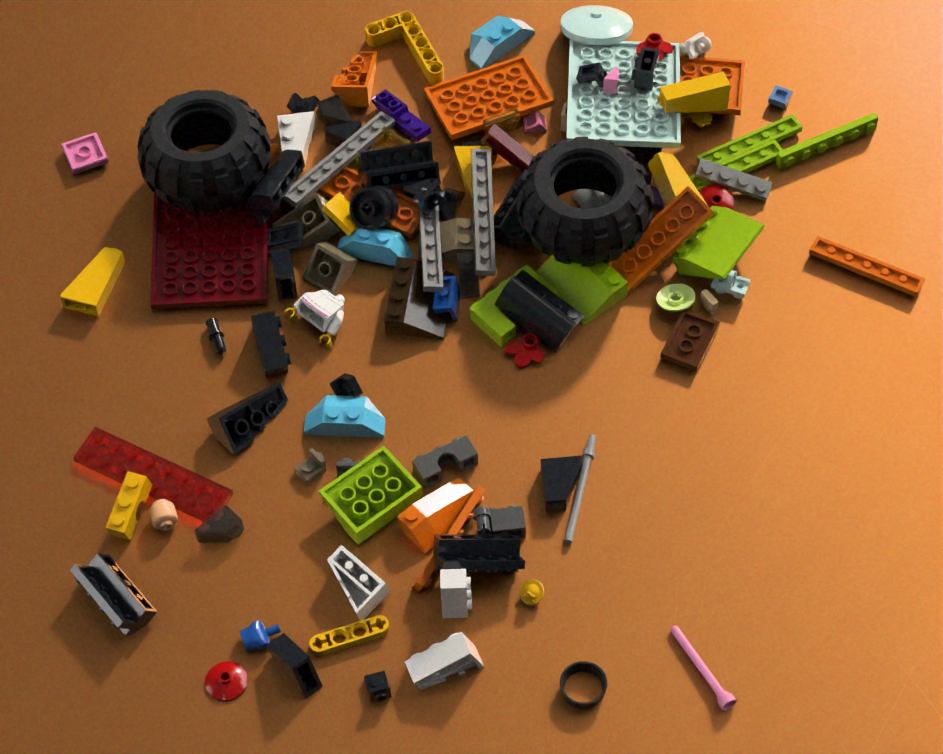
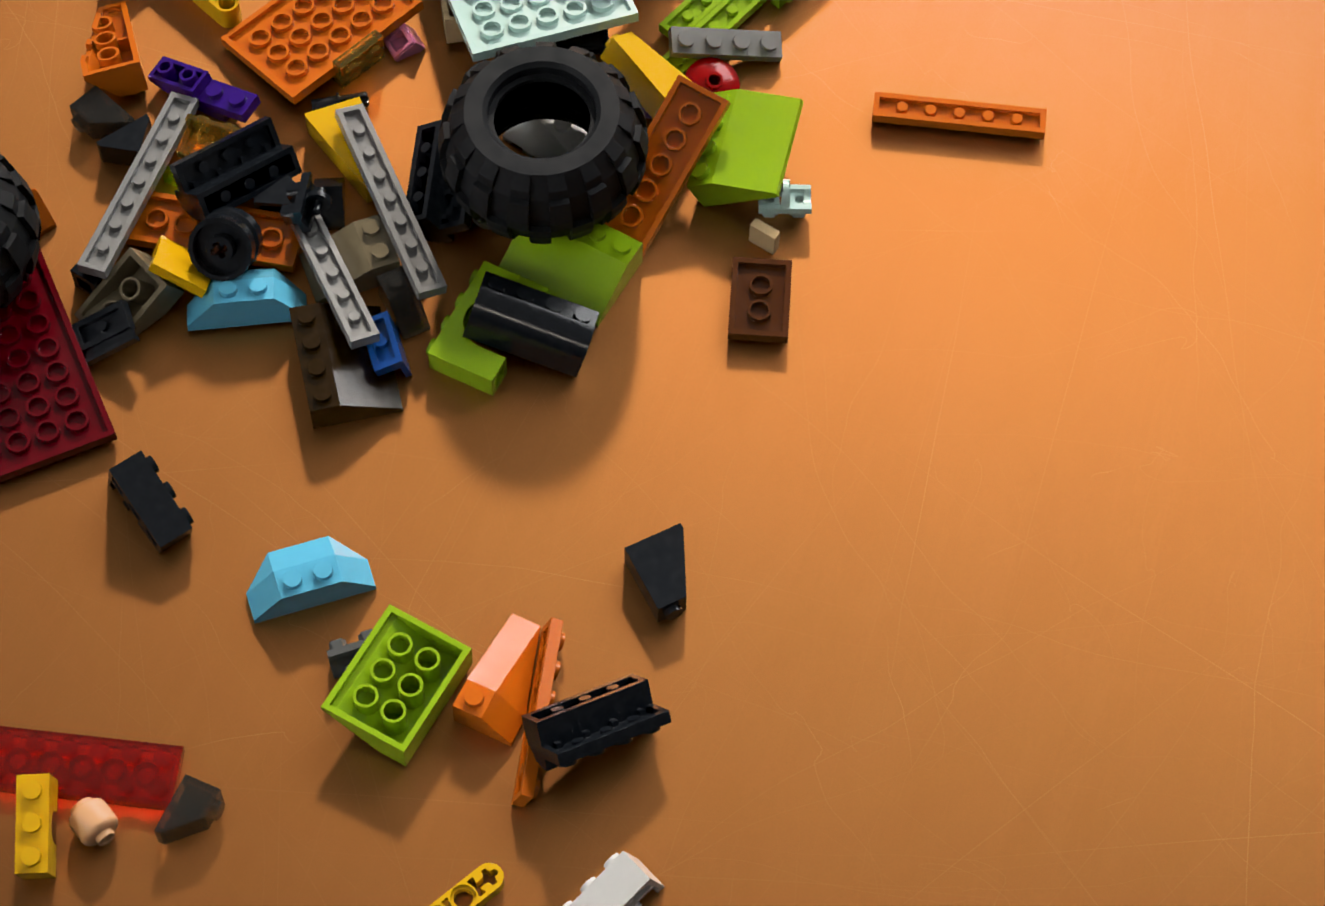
camera: 25 degrees left, 5 degrees up
black axle [206,318,226,355] -> none
black wedge [207,382,288,454] -> none
black brick [246,149,305,225] -> none
black slope [271,250,298,301] -> none
white wedge [277,111,316,171] -> none
white torso [284,290,345,349] -> none
black bracket [287,93,320,114] -> none
dark tan bracket [294,448,326,485] -> none
dark tan slope [302,242,358,295] -> none
white wedge [327,545,390,621] -> none
black bracket [330,373,363,397] -> none
dark grey arch [412,435,478,489] -> none
white wedge [440,569,472,618] -> none
dark grey hinge [473,505,526,538] -> none
dark red panel [481,124,534,173] -> none
red plate [505,333,544,368] -> none
yellow hat [520,579,544,605] -> none
black tyre [560,661,607,709] -> none
light grey bar [564,434,597,544] -> none
yellowish green dish [656,284,696,312] -> none
bright pink piece [671,626,737,711] -> none

